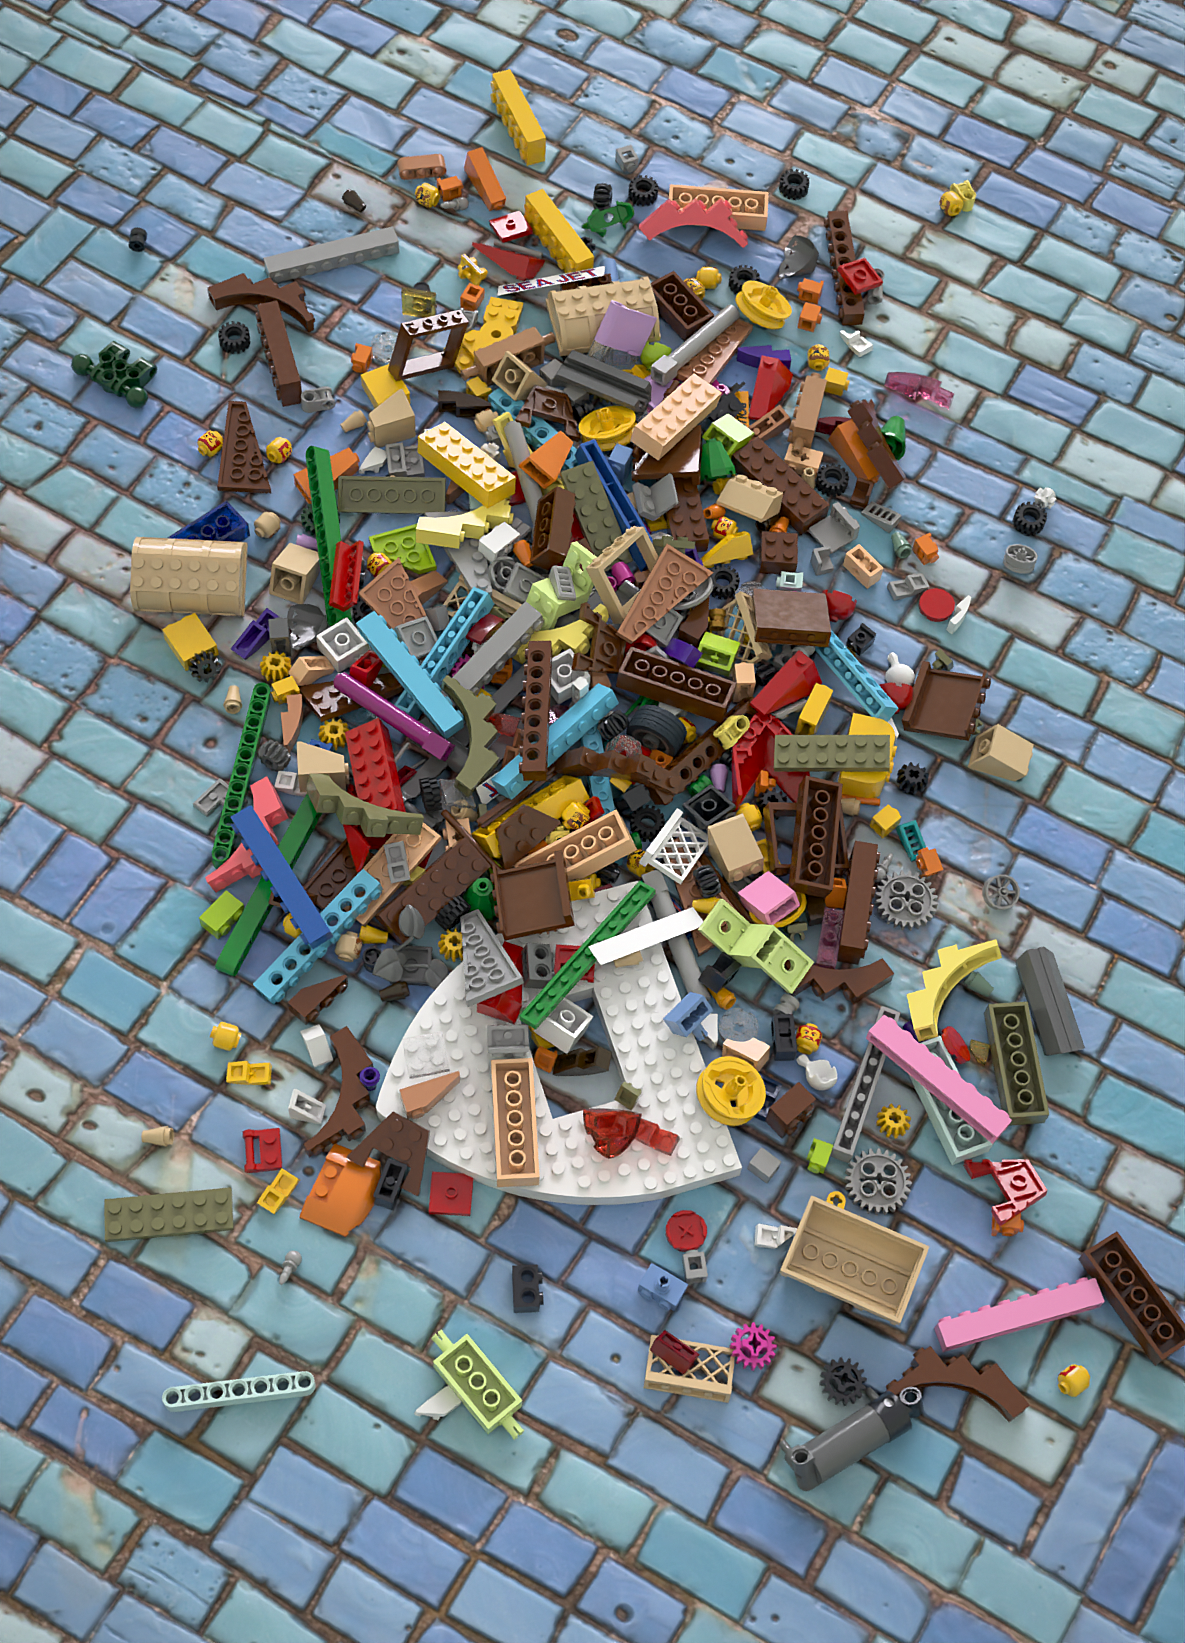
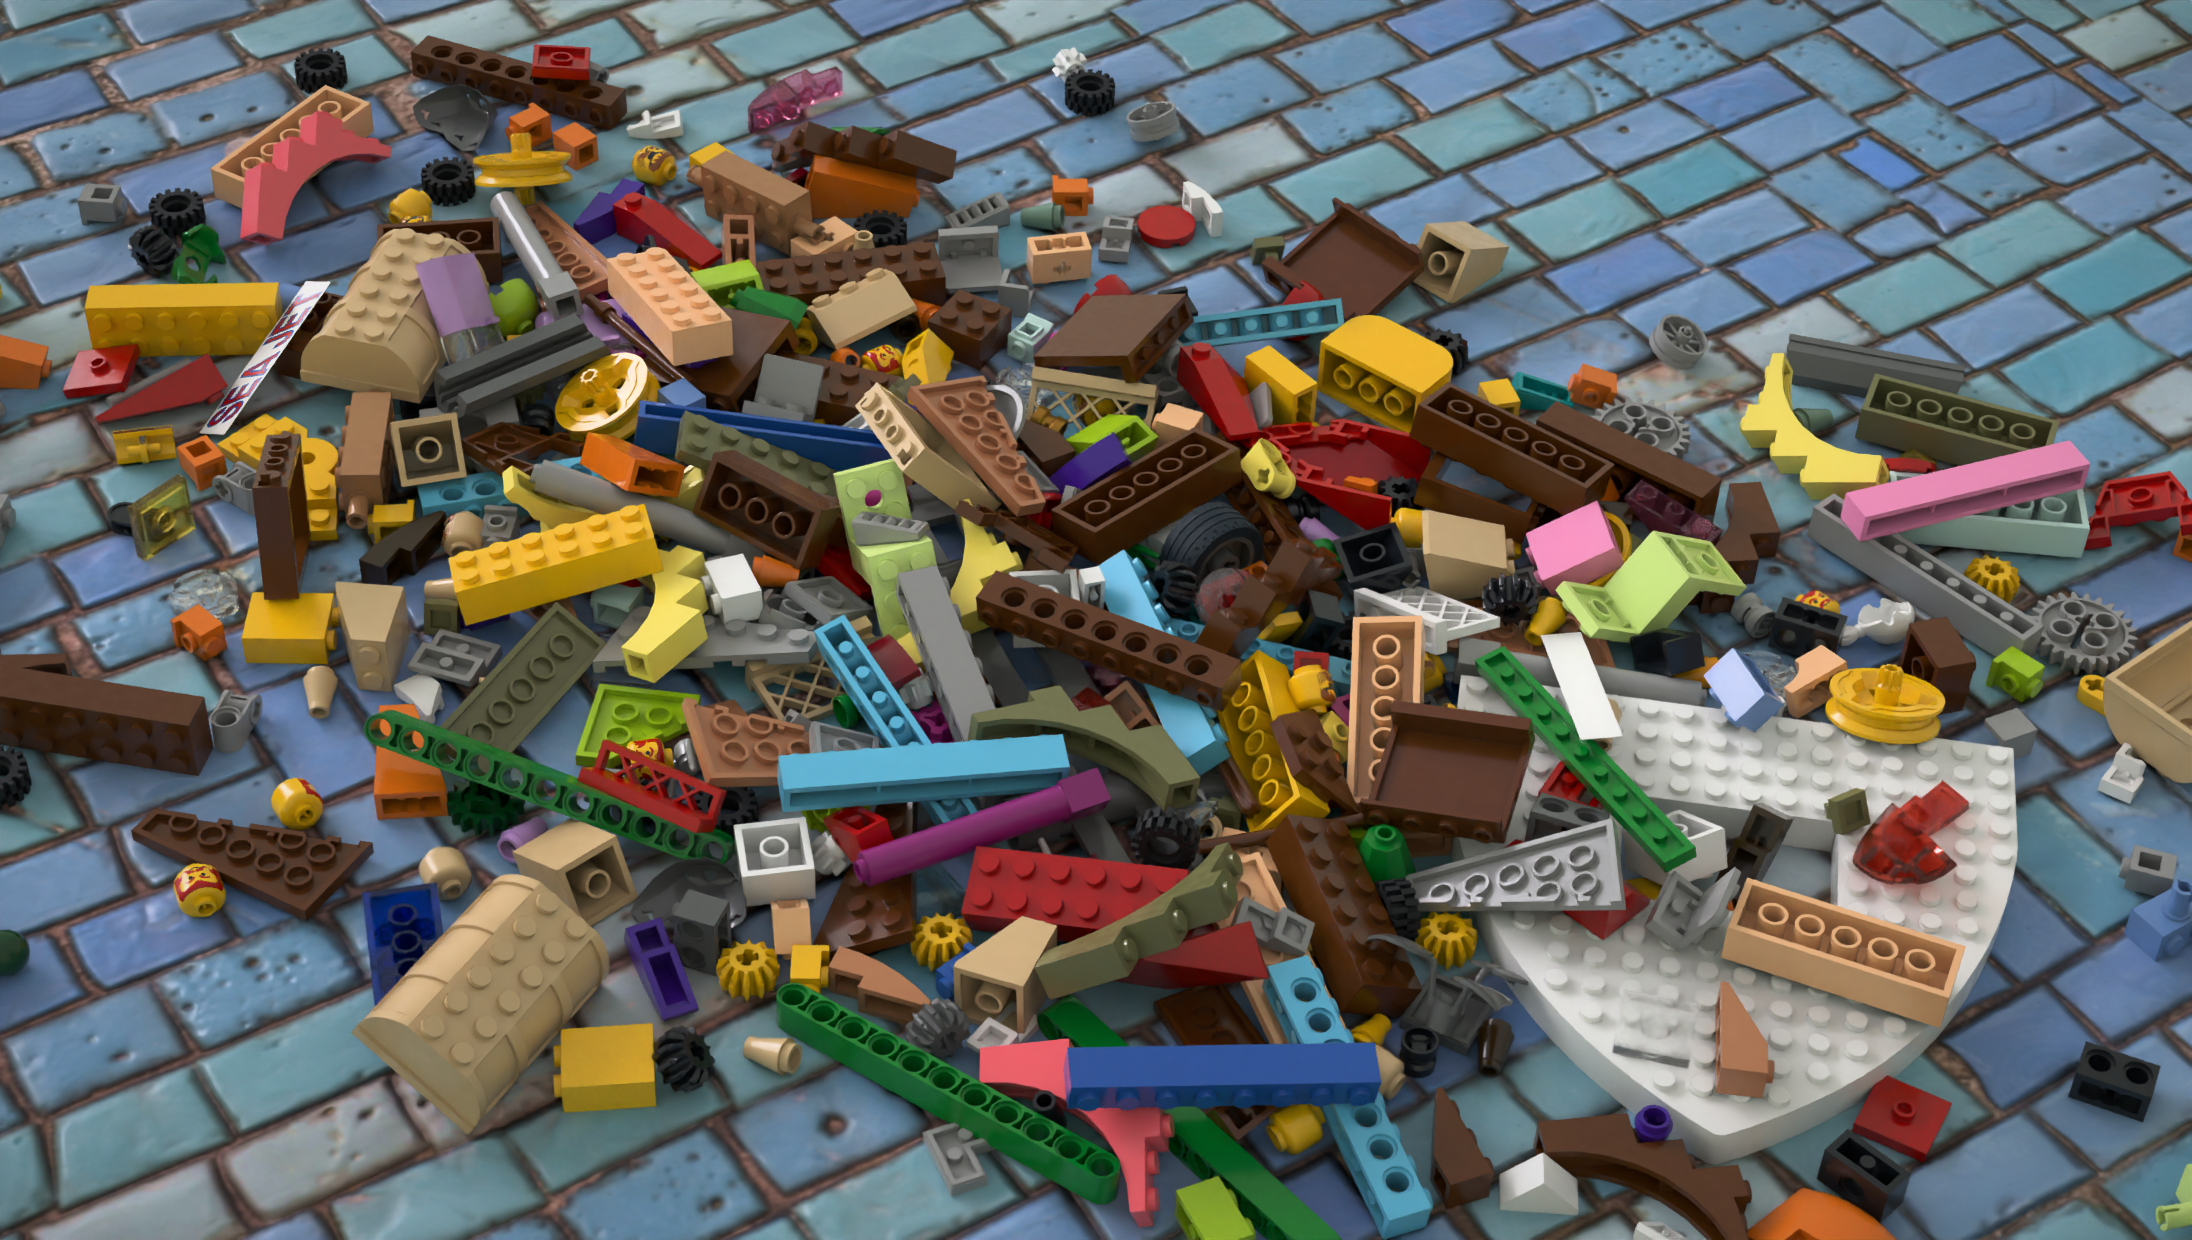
camera: 60 degrees left, 20 degrees down
reddish brown wing [347,1111,430,1196] -> none
red tile [665,1210,707,1252] -> none
olive plate [774,735,890,772] -> none
reddish brown panel [850,478,875,508] -> none
white hair [885,652,915,687] -> none

